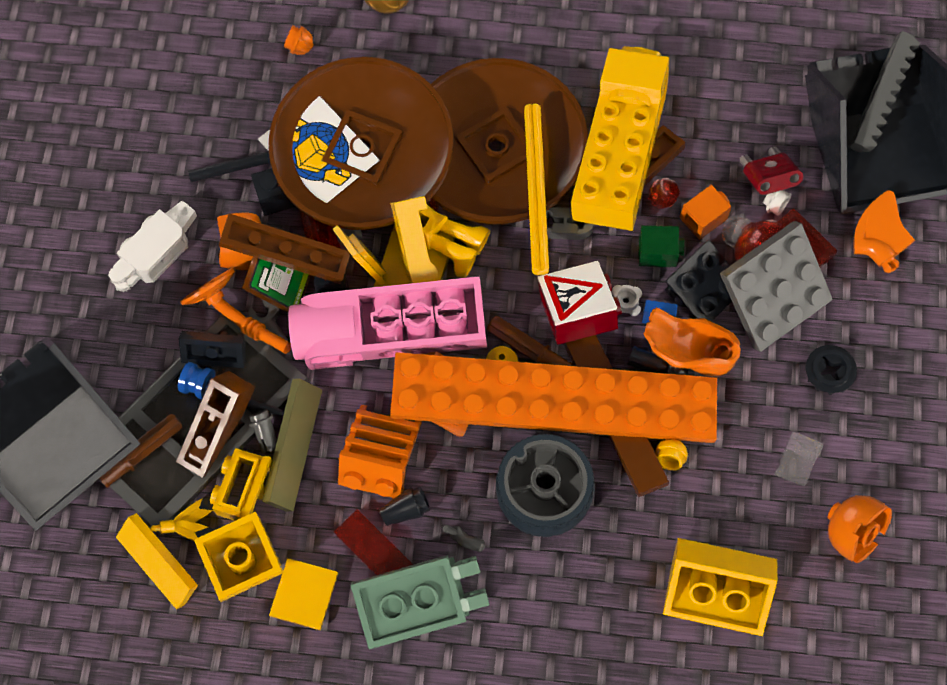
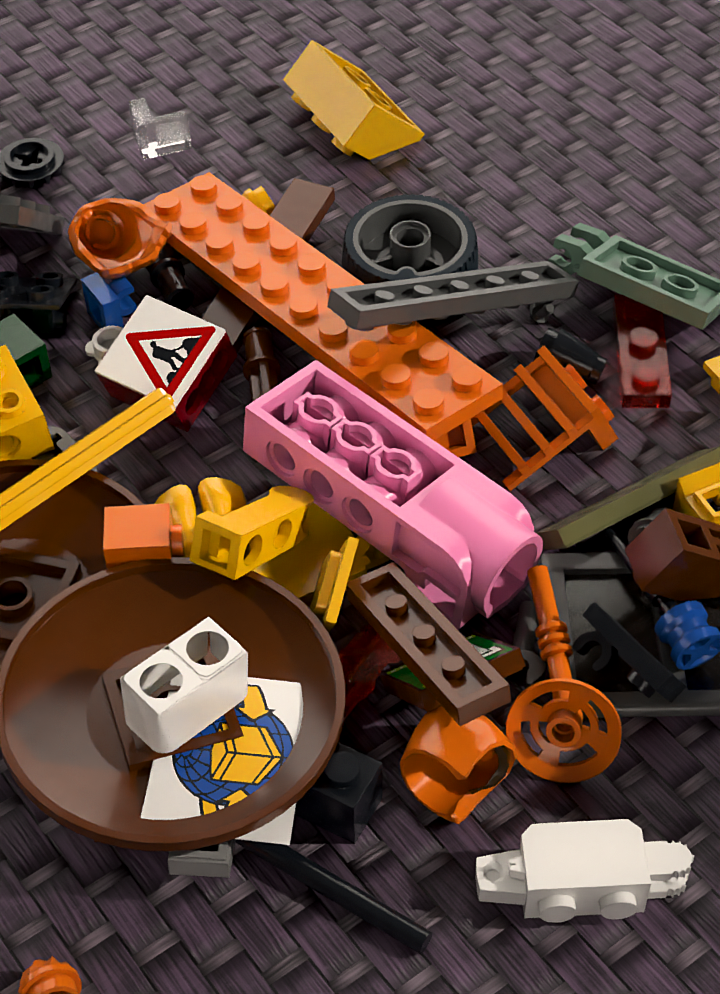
camera: 135 degrees left, 20 degrees down
orange cylinder [828,495,892,563] -> none
none -> orange brick [103,503,184,569]
none -> white piece [120,617,248,753]
none -> dark grey plate [327,261,579,331]

